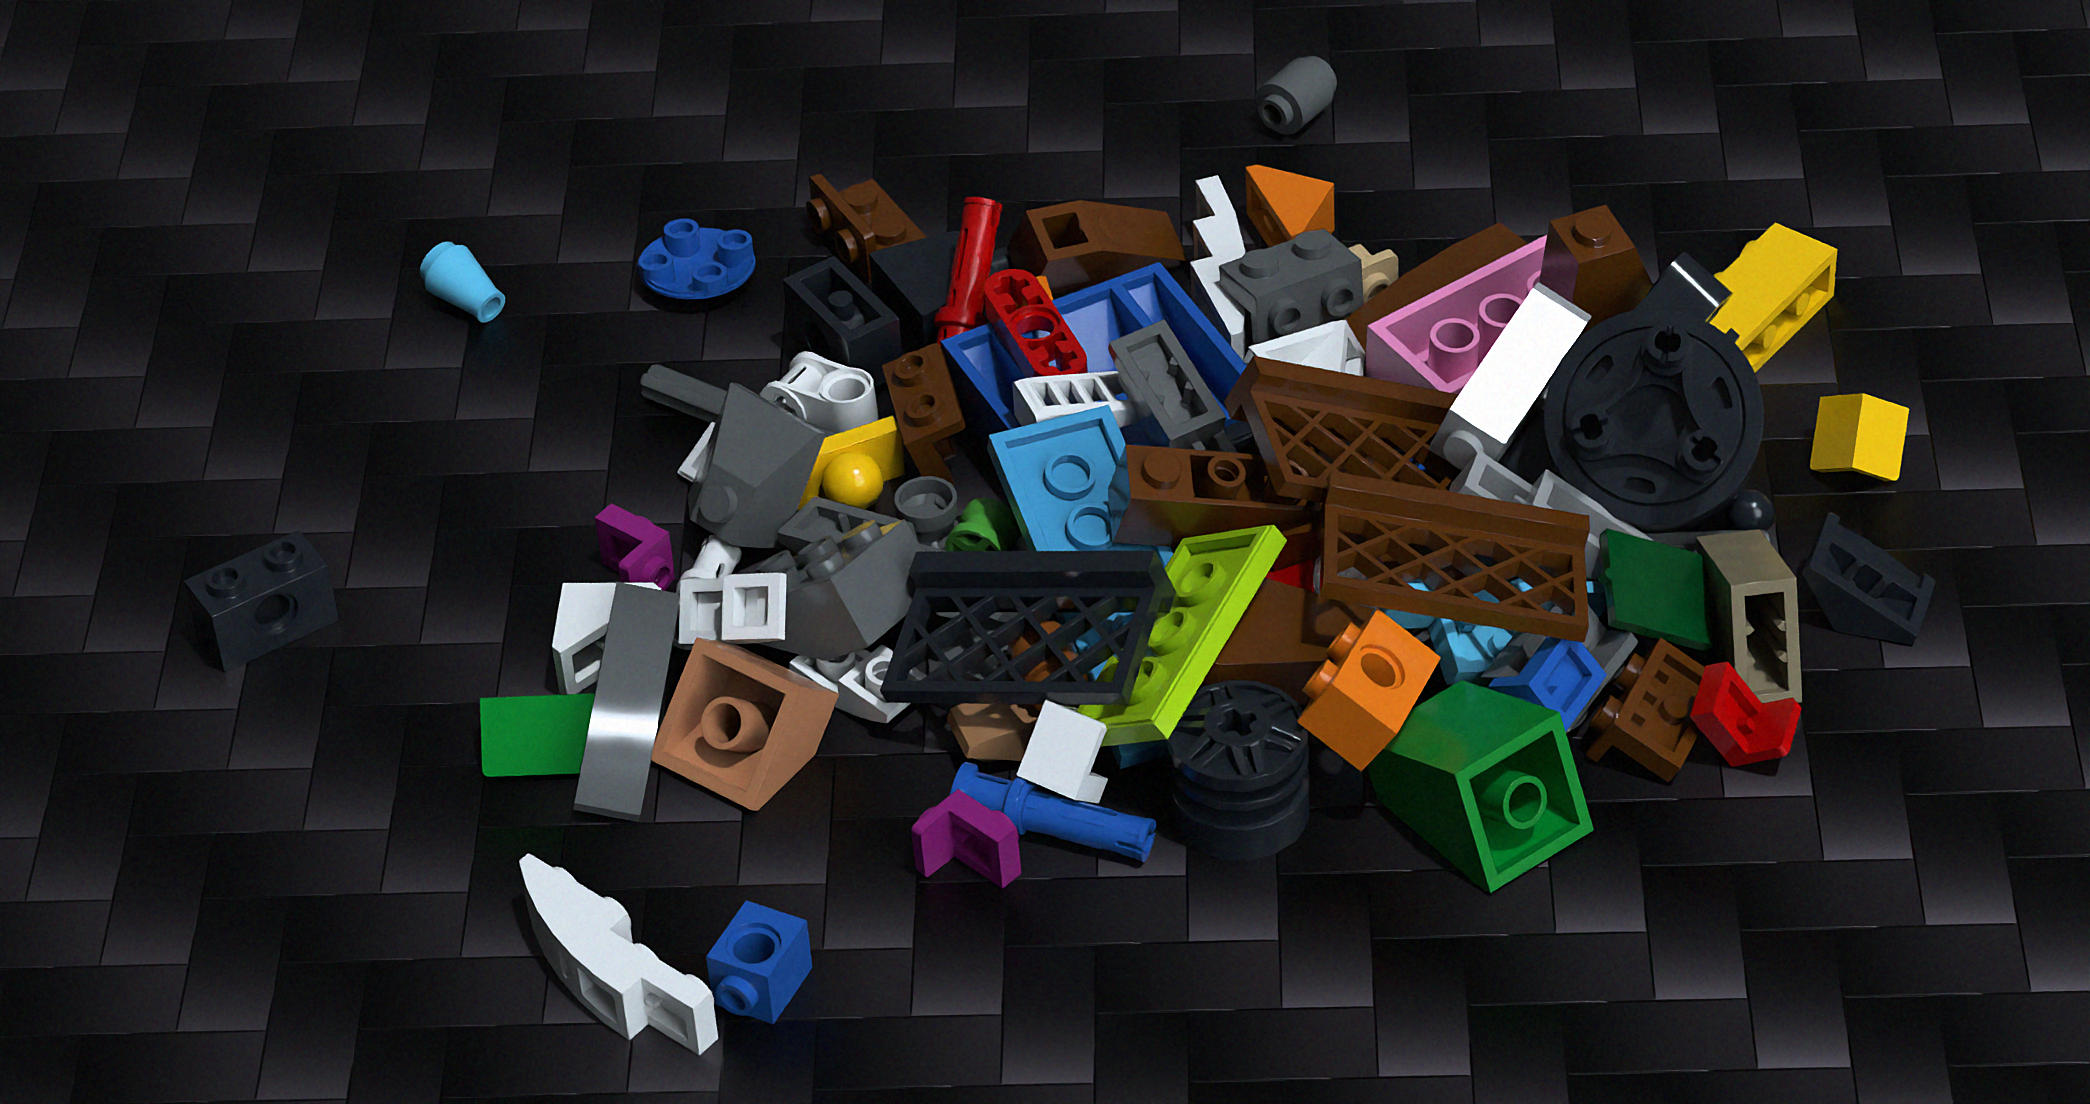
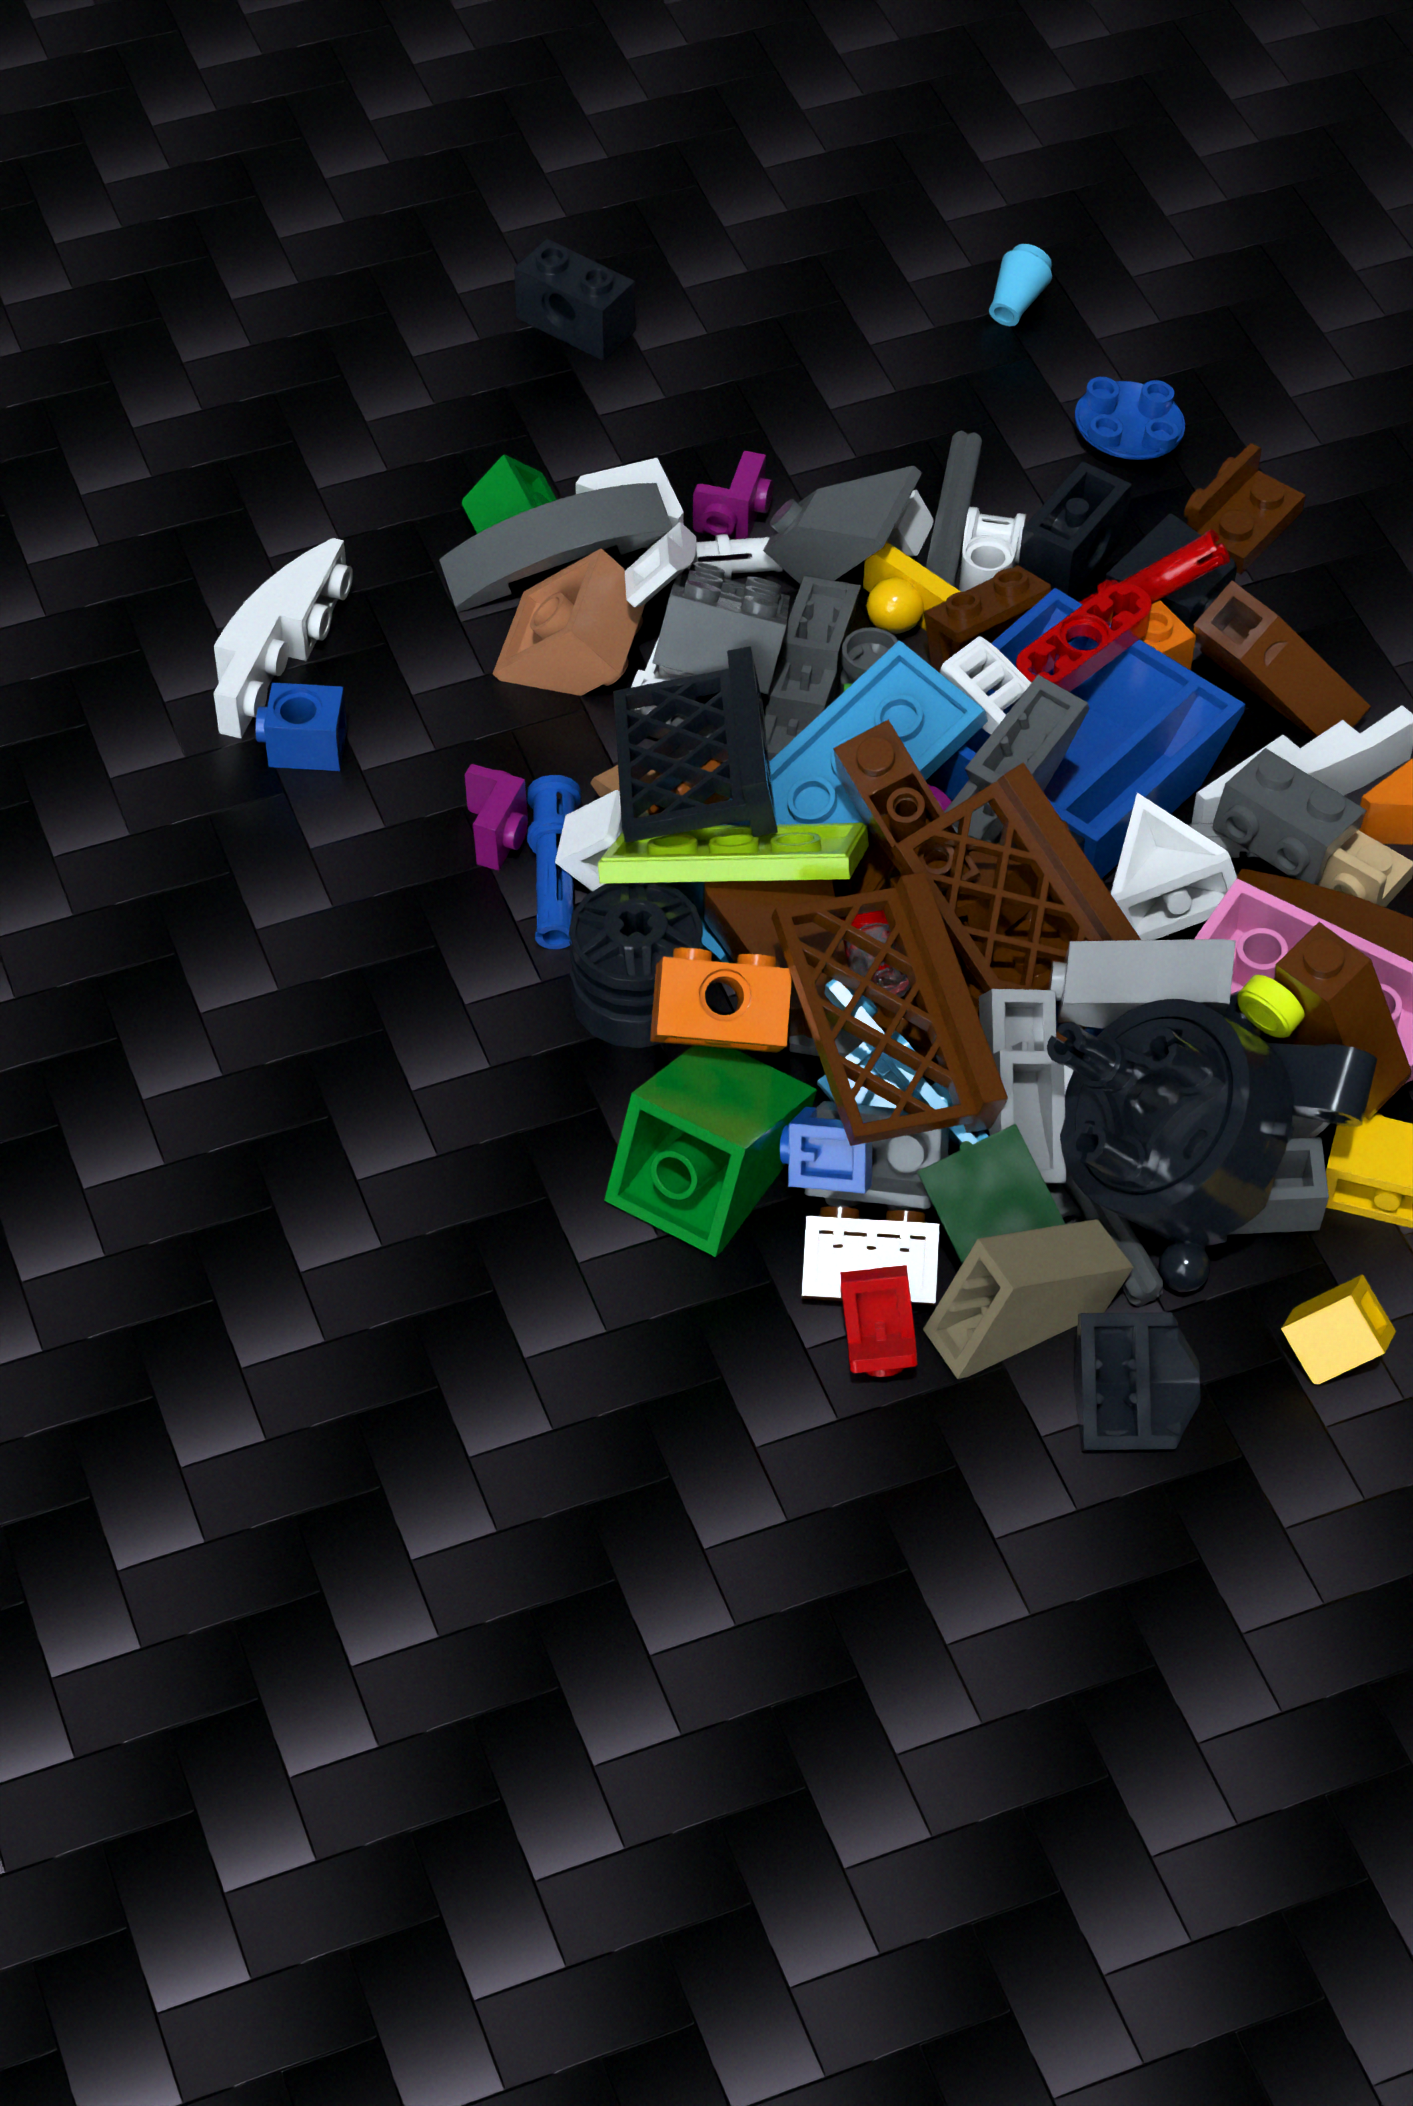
camera: 65 degrees right, 10 degrees up
none -> neon yellow tile [1237,974,1305,1038]

